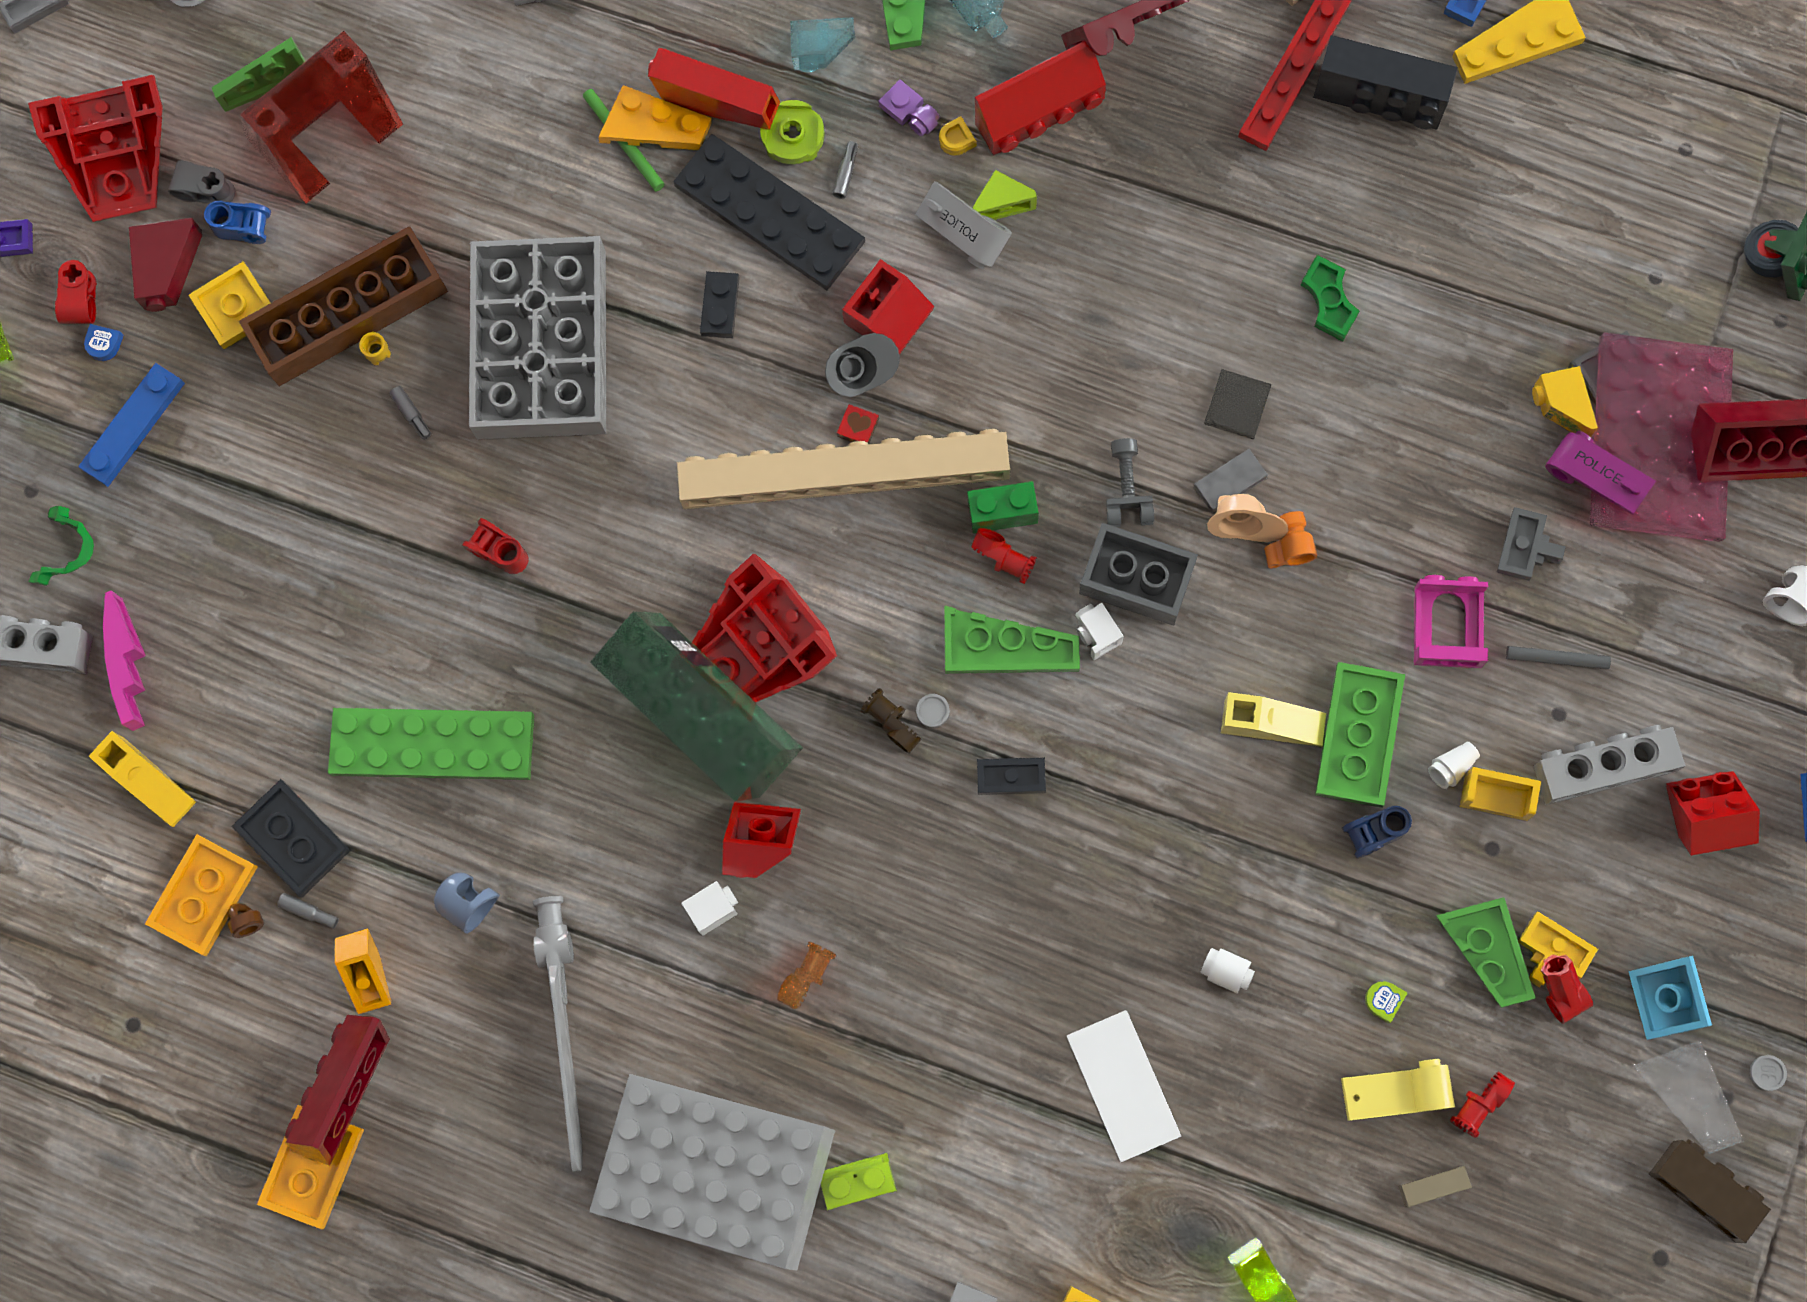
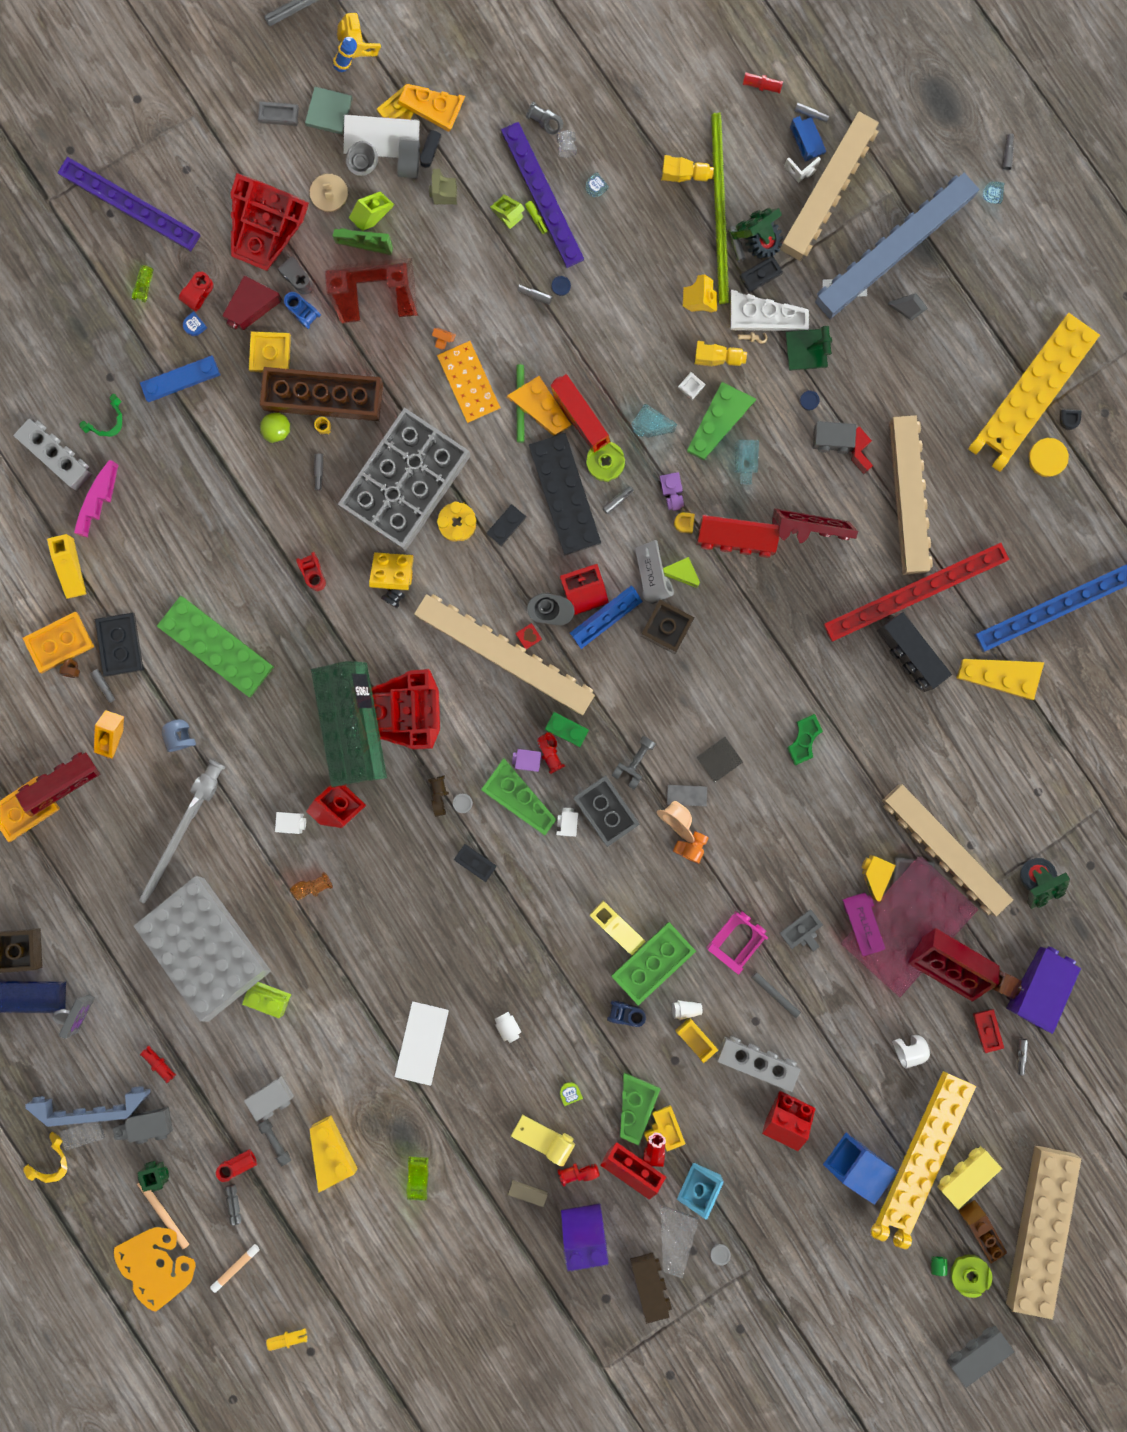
camera: 30 degrees right, 10 degrees up
none -> lime hair [260,412,290,443]
none -> tan piece [310,174,348,212]
none -> lime slope [349,191,394,231]
none -> yellow plate [369,552,414,590]
none -> black wheel [381,589,406,609]
none -> orange tile [432,328,456,350]
none -> light orange sticker [437,341,501,423]
none -> yellow plate [437,502,476,542]
none -> medium lavender brick [512,749,541,772]
none -> dark purple slope [561,1203,609,1271]
none -> blue plate [570,585,643,649]
none -> red brick [600,1142,666,1200]
none -> dark brown brick [640,600,695,654]
none -> tan brick [882,784,1013,916]

